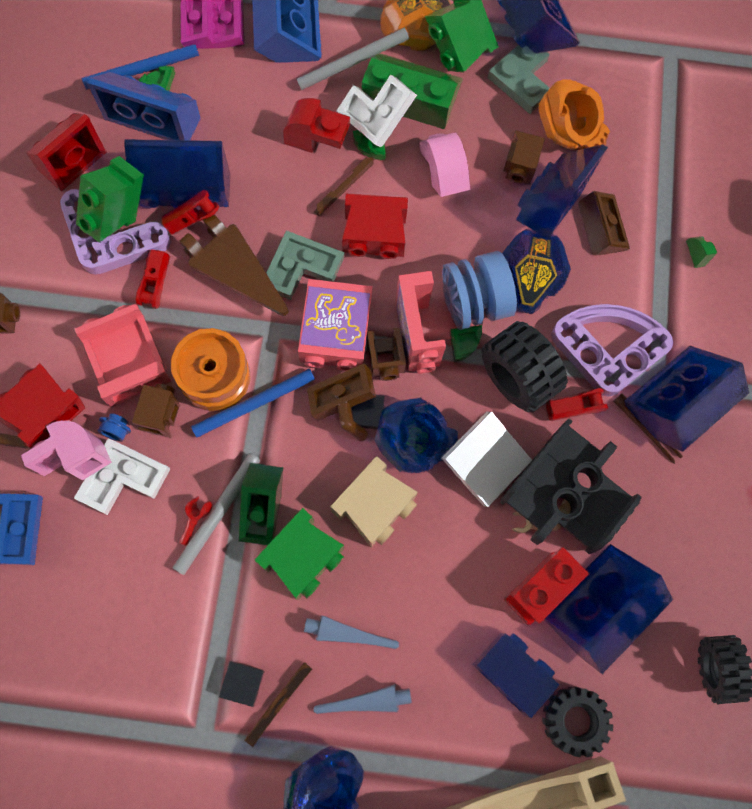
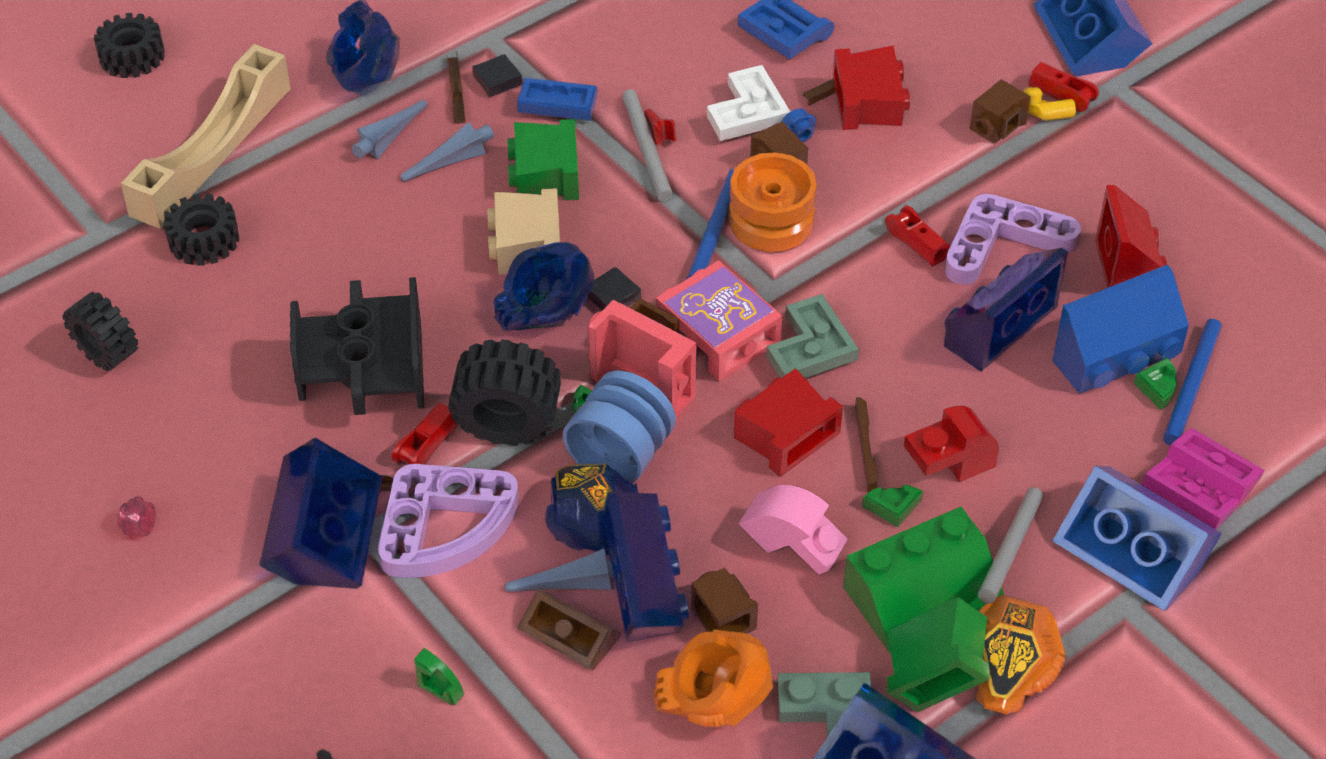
camera: 140 degrees right, 25 degrees down
bright pink brick [21,421,112,480] -> none
coral panel [75,304,171,407] -> none
green hips [76,156,144,243] -> none
red bar [162,190,219,235] -> none
reddish brown flag [179,214,289,316] -> none
dark green slope [239,463,284,546] -> none
reddish brown plate [307,364,376,442] -> none
white plate [337,75,417,148] -> none
white tile [441,412,532,507] -> none
clear blue brick [472,633,560,718] -> none
red hips [504,547,589,625] -> none
clear blue slope [544,544,673,674] -> none
none -> sand blue piece [505,549,627,592]
none -> blue plate [517,78,598,121]

